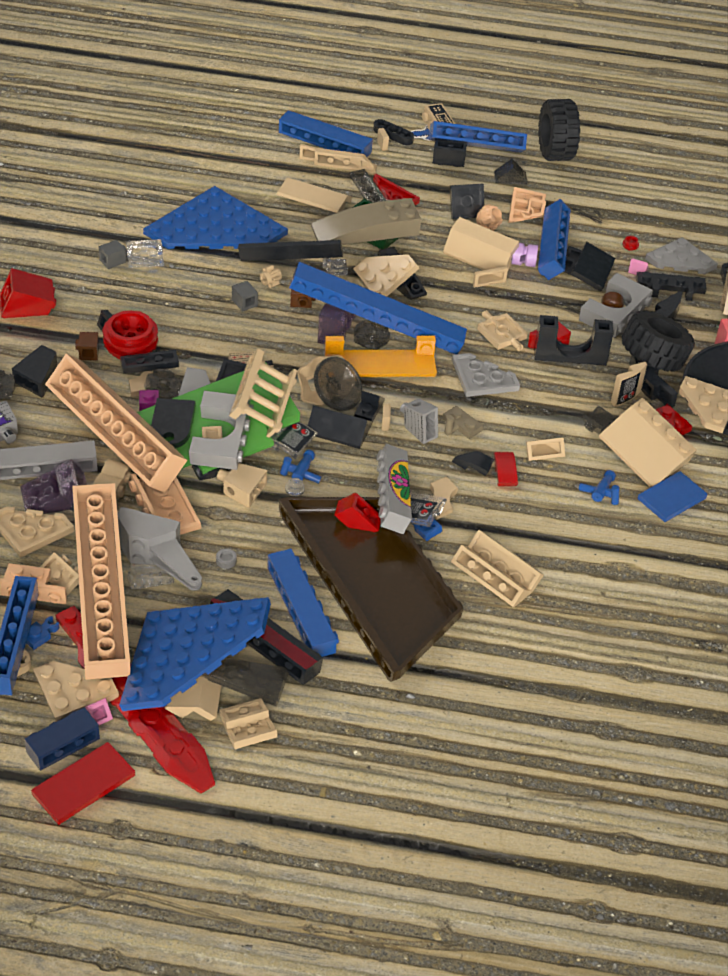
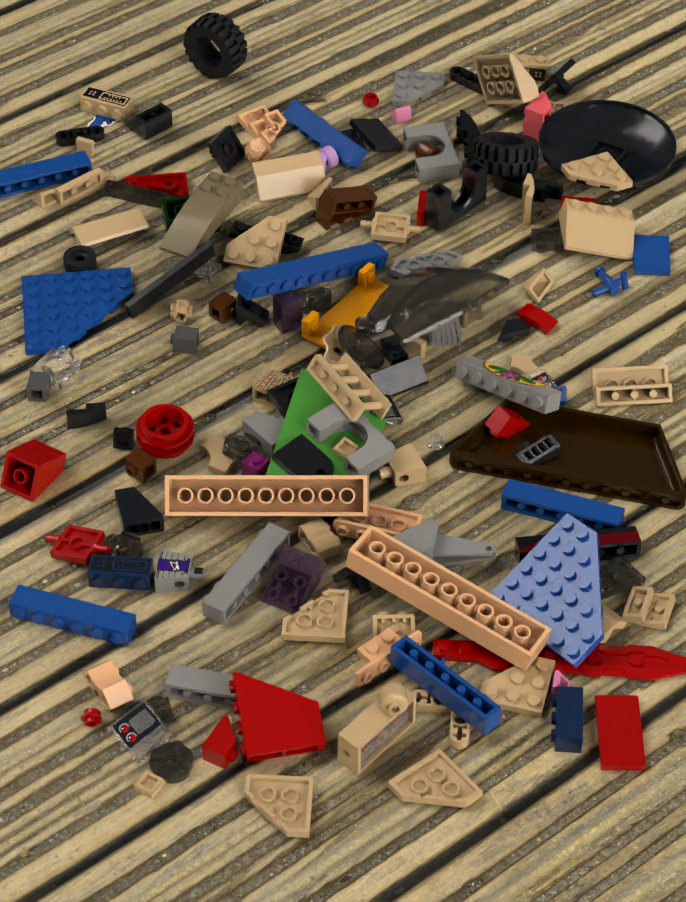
camera: 45 degrees left, 0 degrees up
black plate [120,350,179,374] -> none
light grey tile [216,549,237,569] -> none
blue piece [280,450,322,484] -> none
blue brick [429,121,527,153] -> none
clear smoke slope [494,159,527,184] -> none
black hinge [636,272,707,301] -> none
none -> black tyre [63,245,97,272]
none -> black slope [66,402,107,429]
none -> black slope [235,294,269,327]
none -> reddish brown wedge [315,185,378,230]
none -> clear smoke windscreen [355,265,510,344]
none -> black slope [516,434,560,465]

